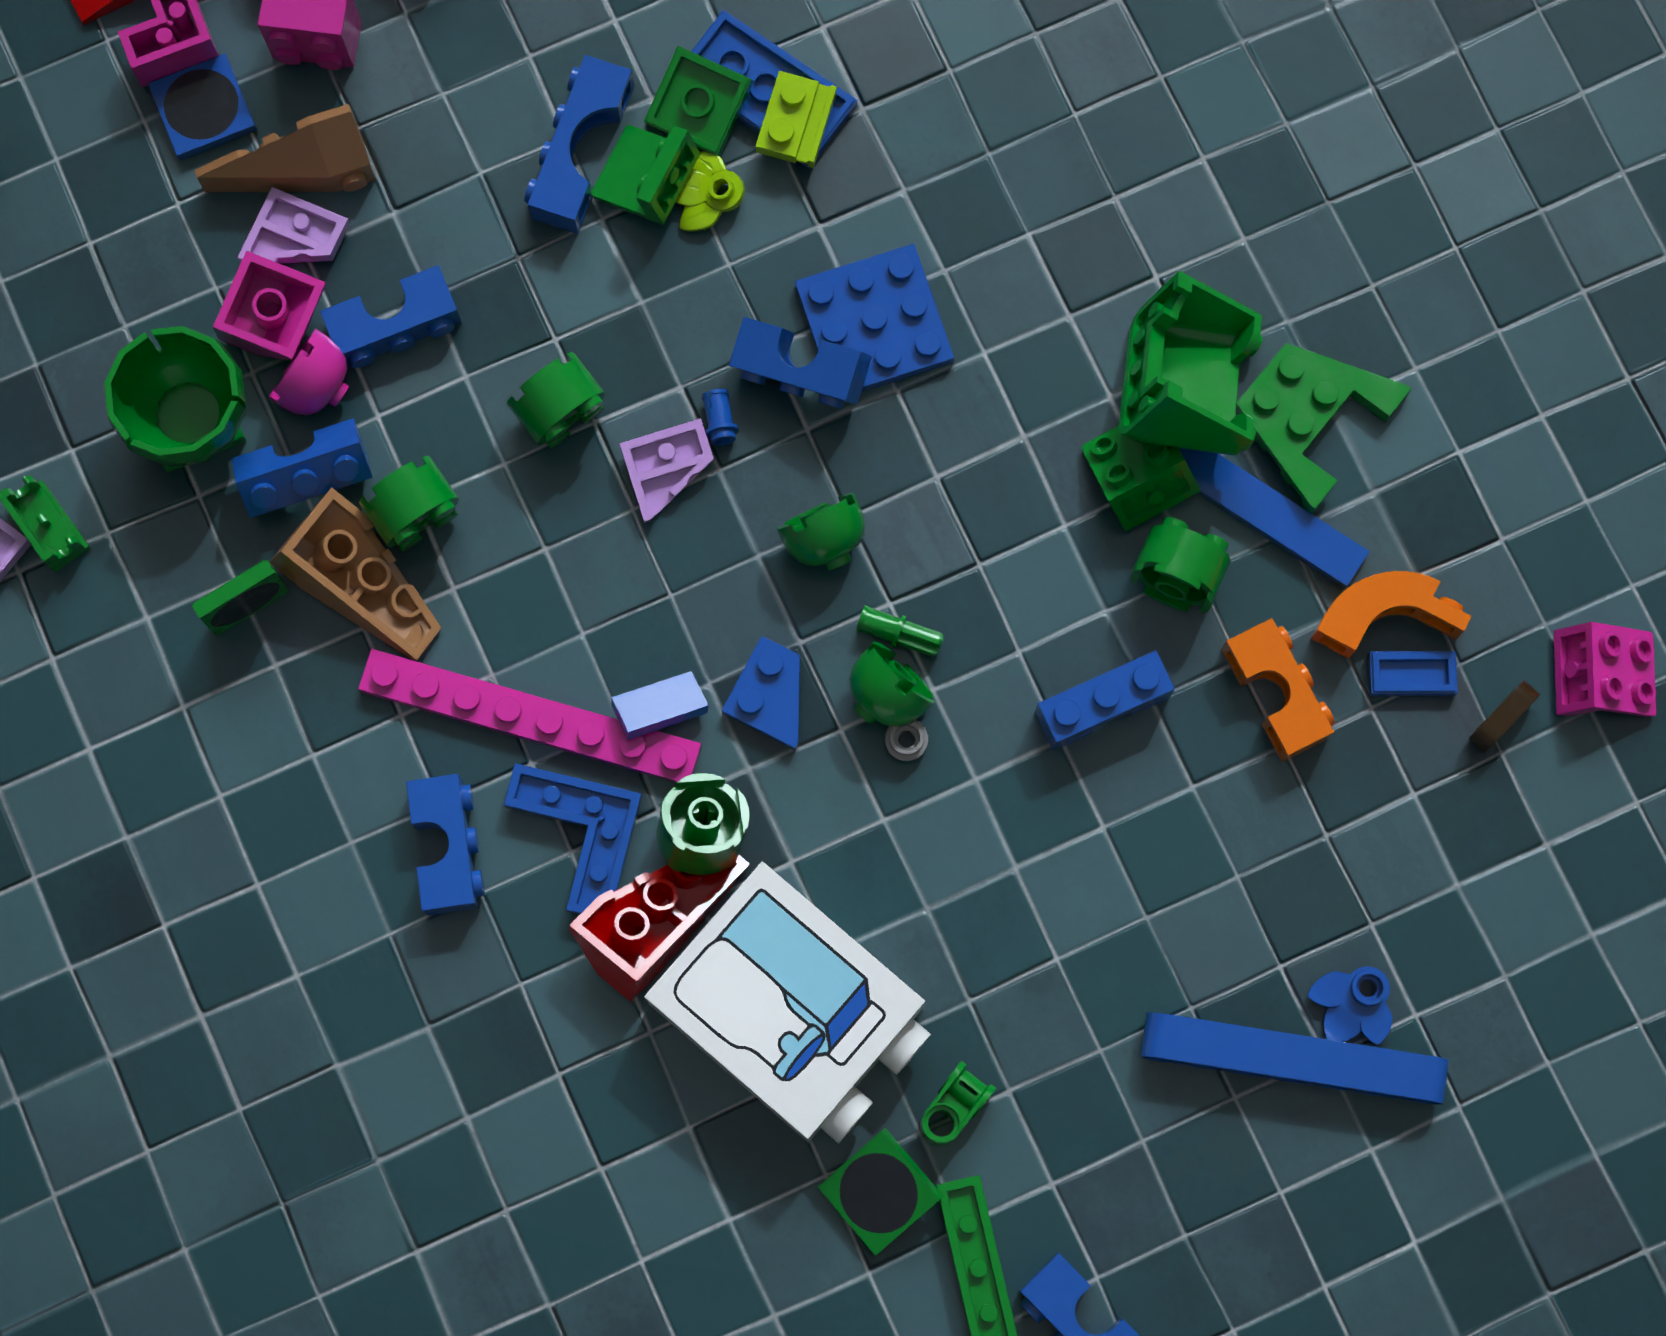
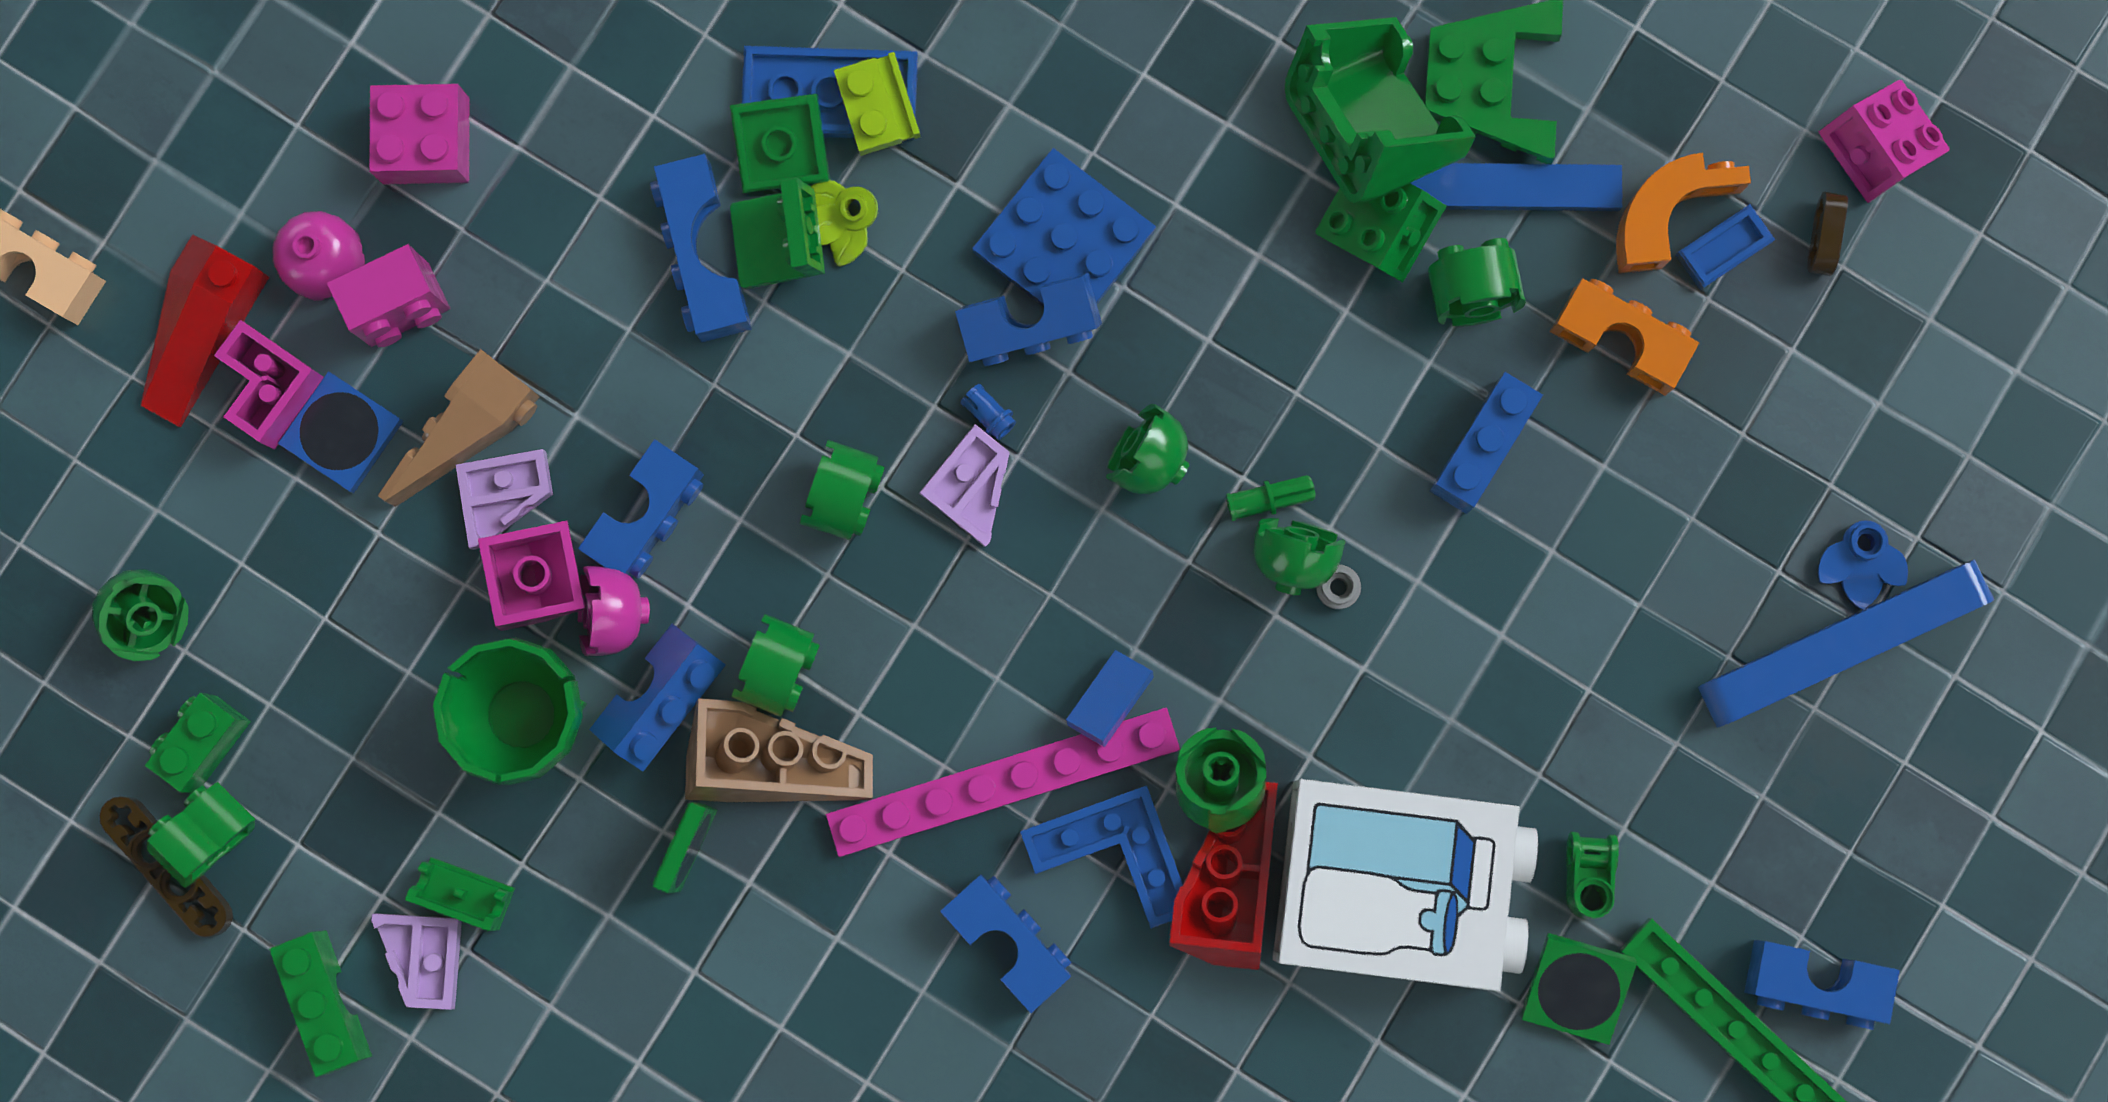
camera: 30 degrees left, 5 degrees up
blue wing [721,636,800,751] -> none

